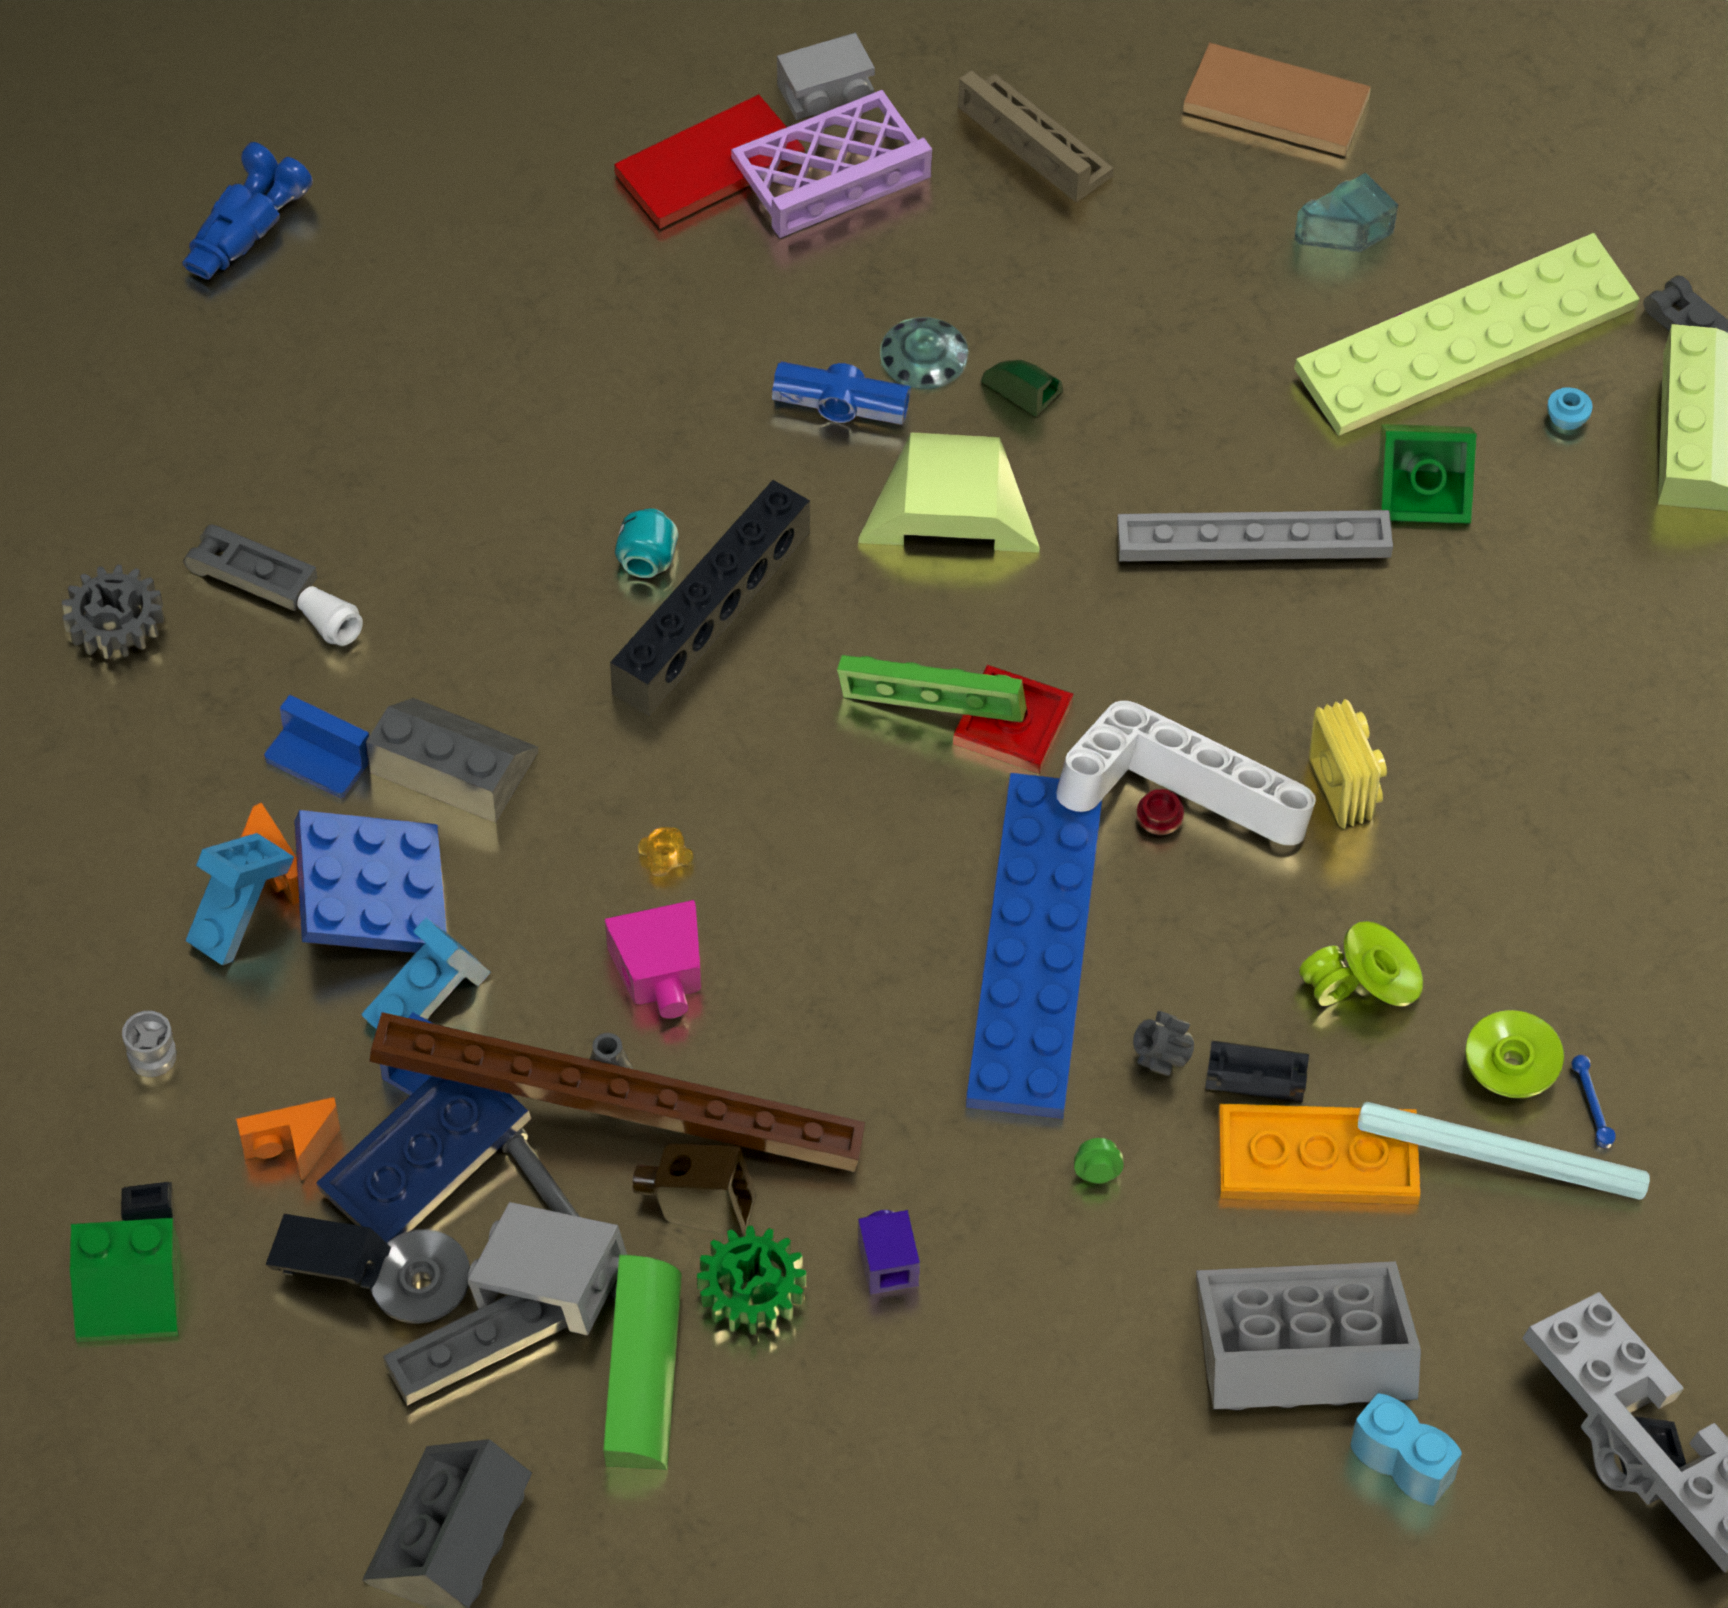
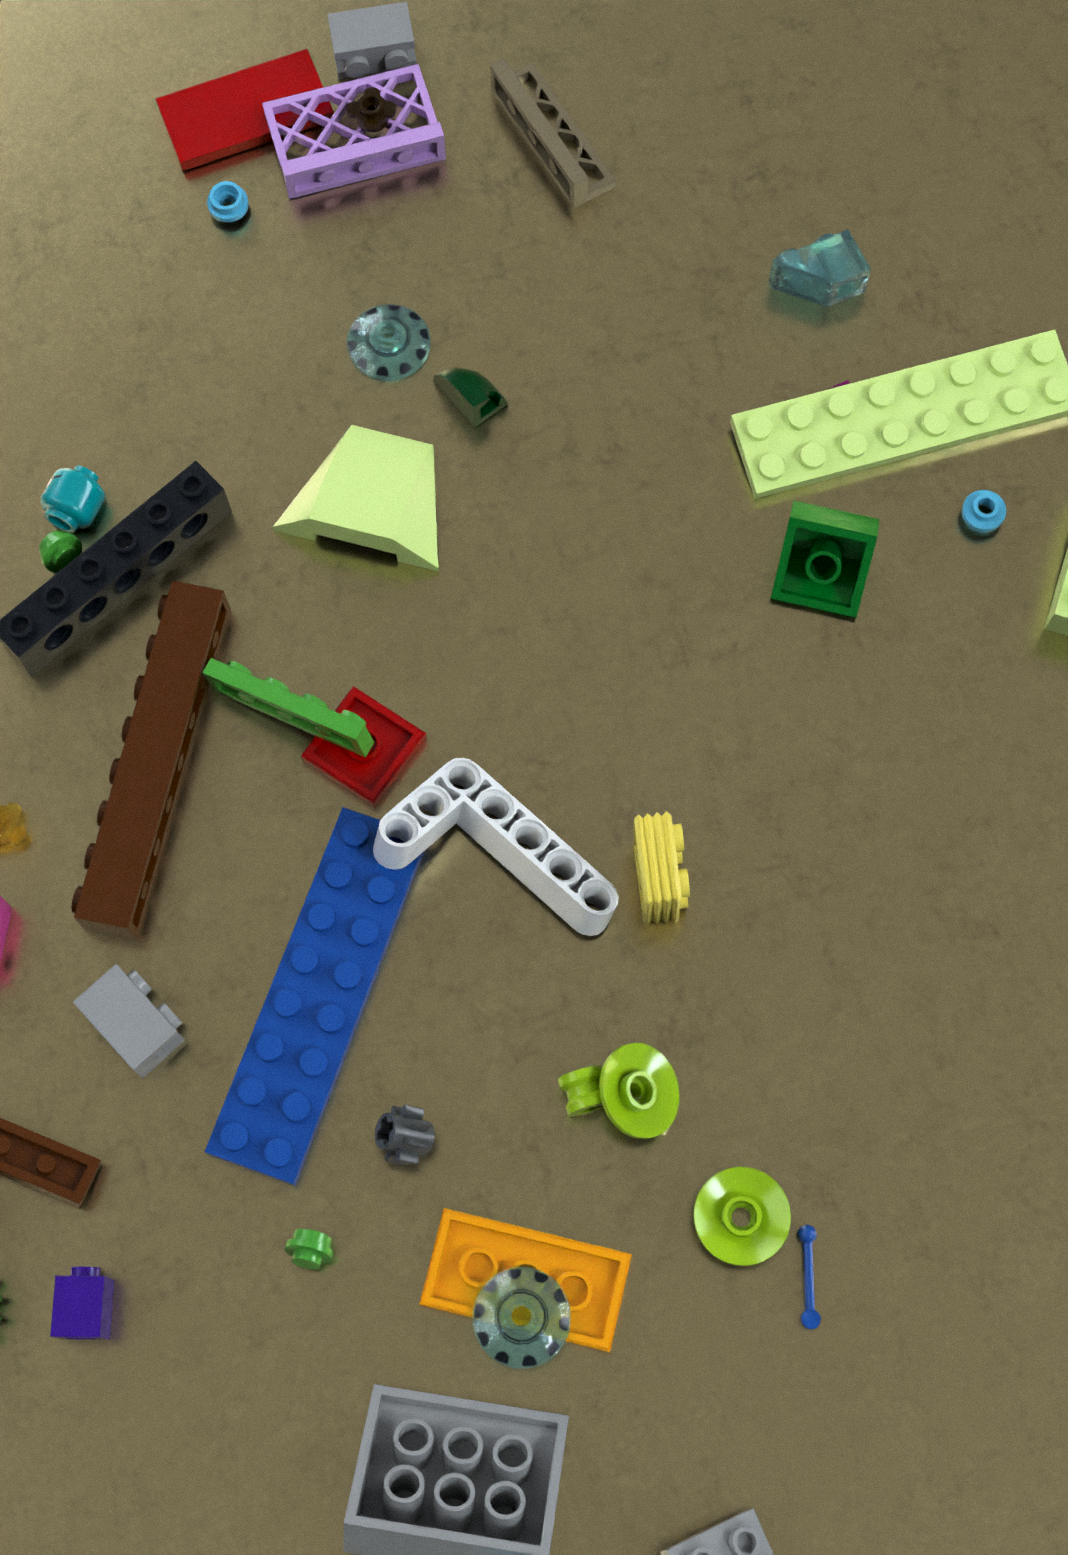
camera: 15 degrees right, 15 degrees up
blue piece [772,361,911,425] -> none
light grey plate [1117,510,1393,561] -> none
dark red plate [1136,789,1184,835] -> none
medium nougat tile [1183,42,1371,156] -> none
black hinge [1205,1040,1309,1102] -> none
light aqua axle [1358,1102,1650,1200] -> none
none -> bright green plate [39,530,82,573]
none -> reddish brown brick [71,580,230,940]
none -> light grey brick [73,964,185,1079]
none -> medium azure plate [207,181,249,222]
none -> dark brown plate [347,87,396,132]
none -> clear light blue dish [473,1267,571,1369]

